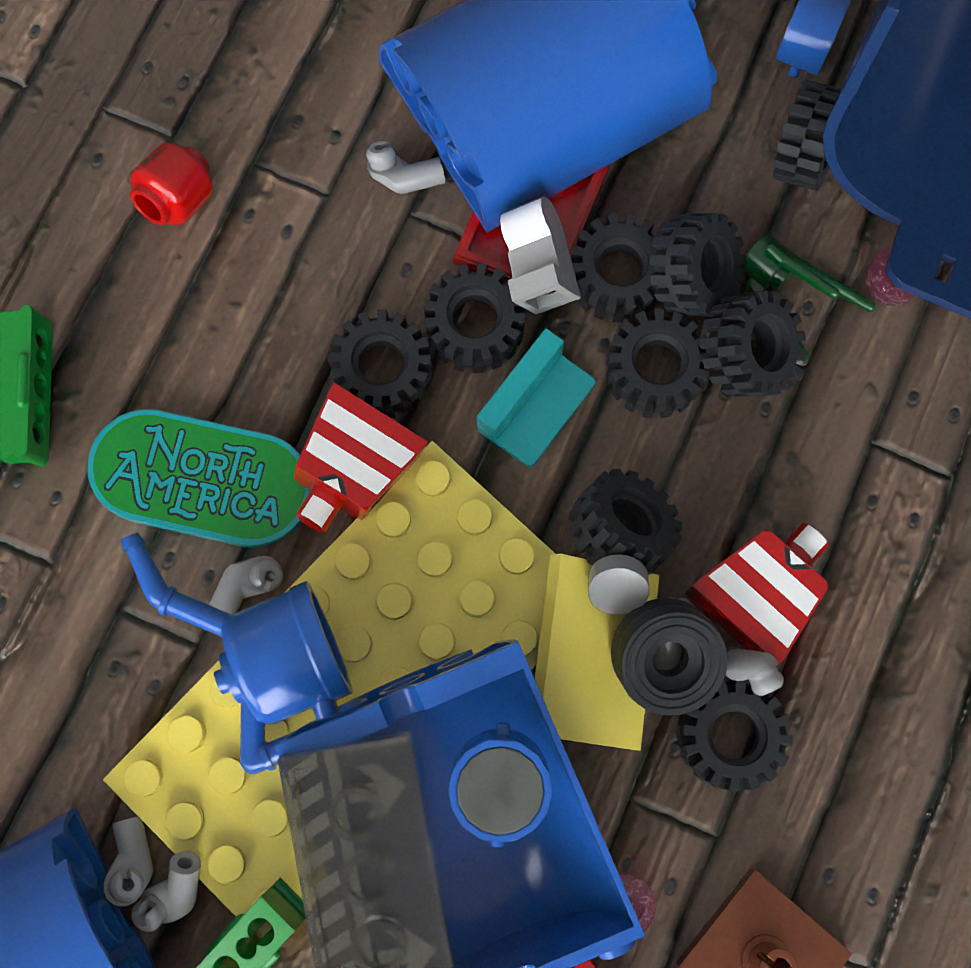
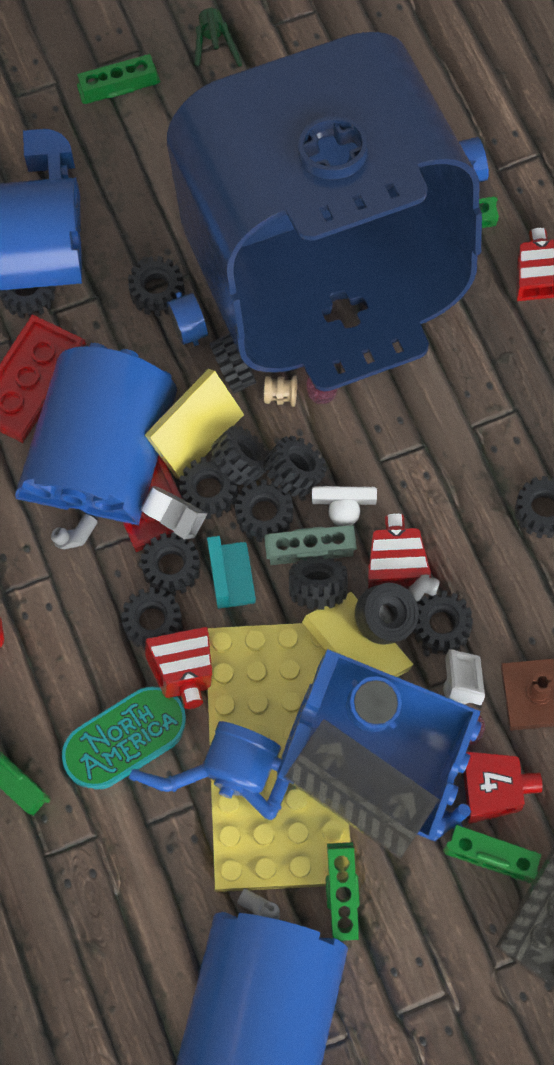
camera: 45 degrees left, 10 degrees down
light grey arm [131,851,201,932] -> none
light grey arm [209,556,283,614] -> none
light grey tile [588,555,649,615] -> none
dark green plant [741,233,876,361] -> none
none -> light yellow tile [145,369,244,479]
none -> tan bush [264,375,297,407]
none -> sand green piece [264,525,357,565]
none -> white tile [312,486,377,526]
none -> white tile [443,649,485,705]

